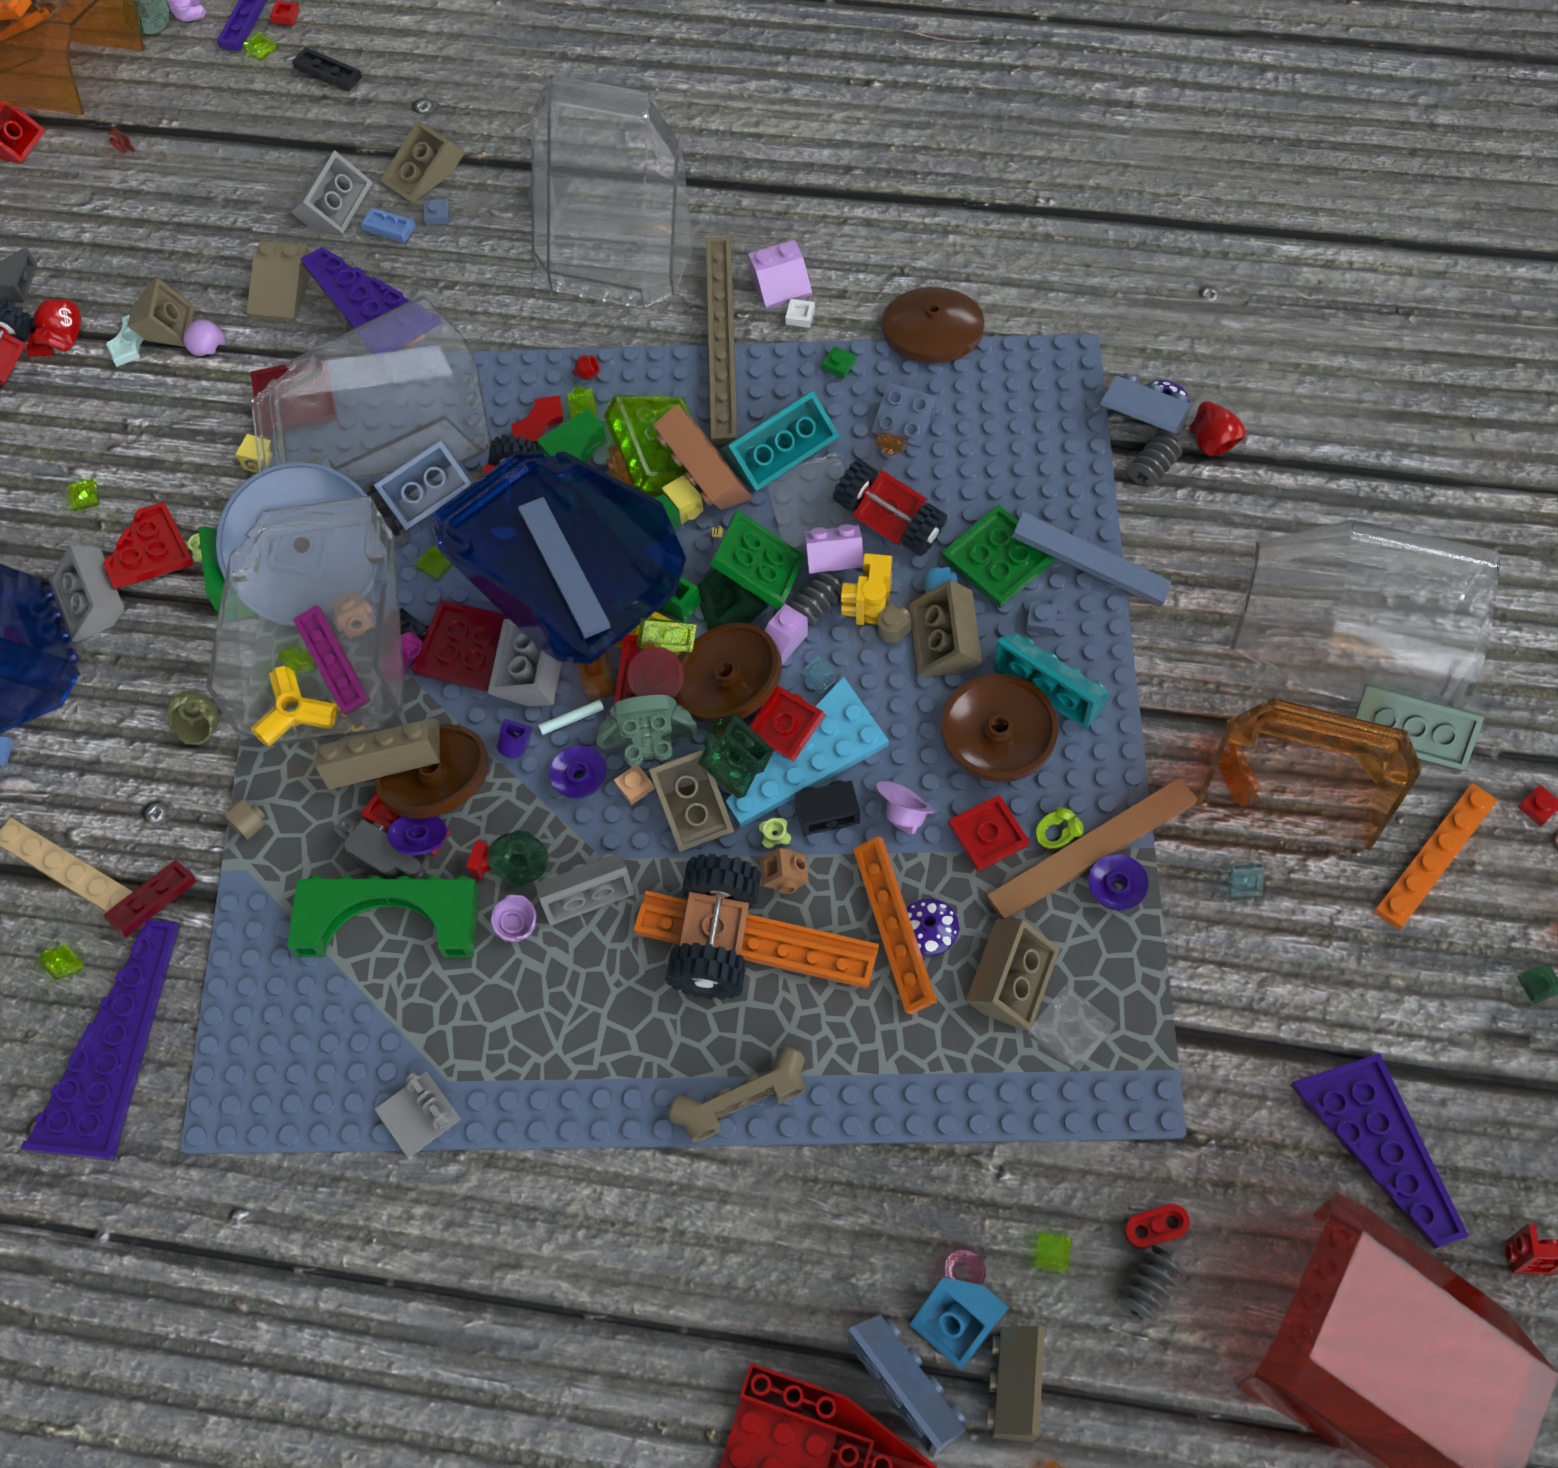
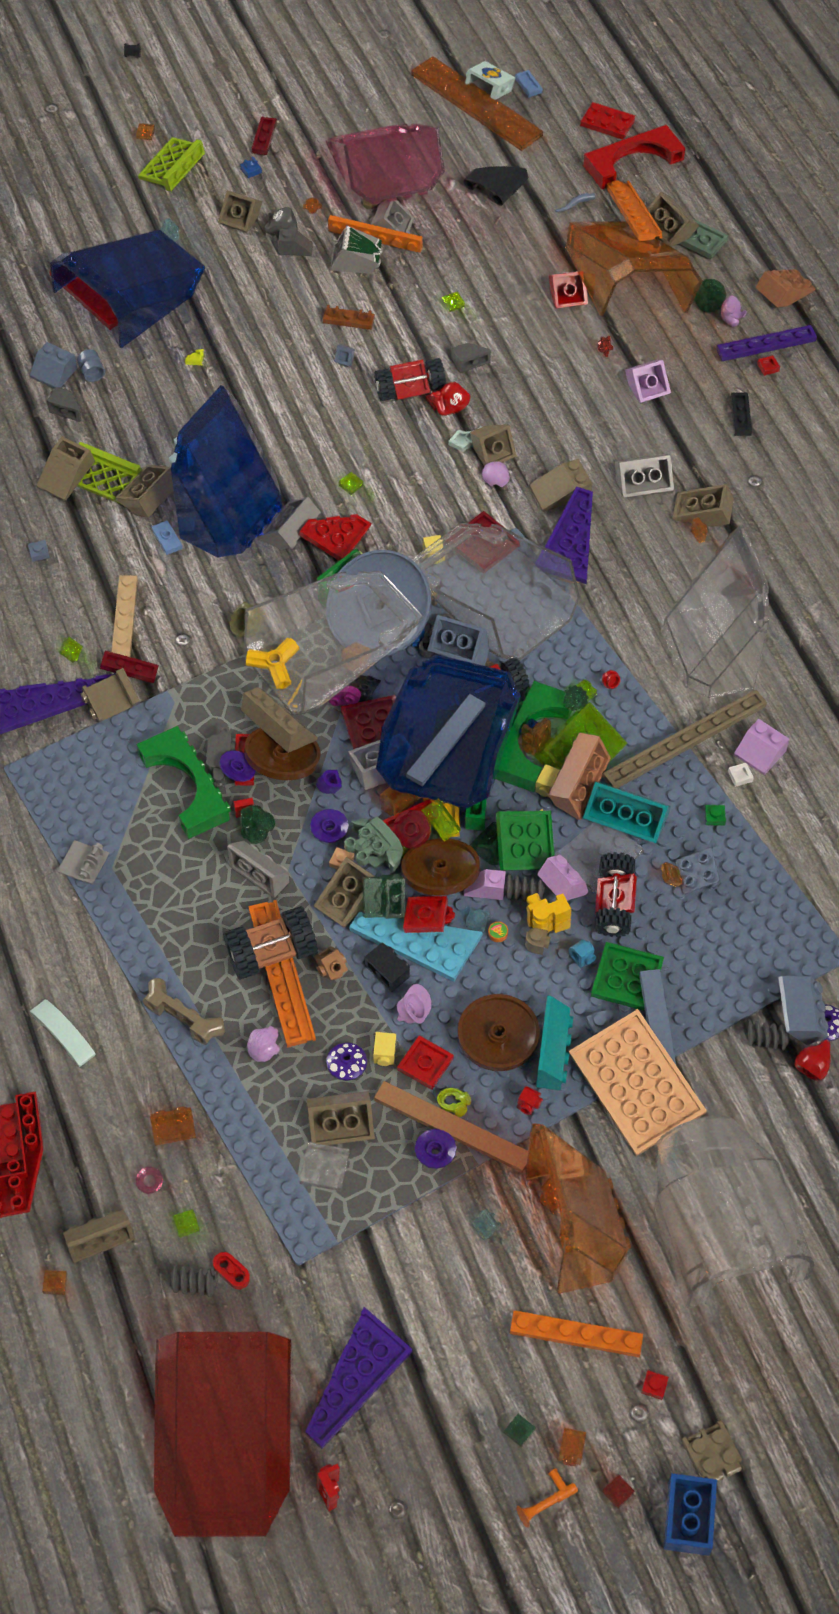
camera: 55 degrees right, 5 degrees down
dark tan plate [224,800,266,841] -> none
clear neon green plate [243,32,277,61] -> none
clear neon green tile [278,646,317,674] -> none
magenta plate [292,605,371,715] -> none
medium blue plate [360,208,416,244] -> none
sand blue plate [424,198,450,226] -> none
lavender hair [490,894,537,942] -> none
red tile [511,395,564,447] -> none
light aqua piece [538,699,604,735] -> none
yellowish green plate [759,818,791,849] -> none
sand blue slope [848,1315,966,1459] -> none
orange plate [853,836,937,1015] -> none
reddish brown dish [883,287,984,363] -> none
dark tan slope [909,580,982,677] -> none
dark azure slope [909,1277,1009,1370] -> none
sand green plate [1348,683,1485,771] -> none
none -> light aqua slope [30,999,96,1067]
none -> dark tan panel [80,668,140,723]
none -> clear orange bracket [150,1107,196,1146]
none -> lavender hair [247,1026,280,1062]
none -> light yellow brick [373,1032,396,1066]
none -> tile [488,922,508,942]
none -> red plate [516,1086,543,1115]
none -> clear green piece [563,685,589,711]
none -> light nougat plate [569,1009,707,1156]
none -> lavender slope [625,360,671,403]
none -> clear orange plate [691,517,708,543]

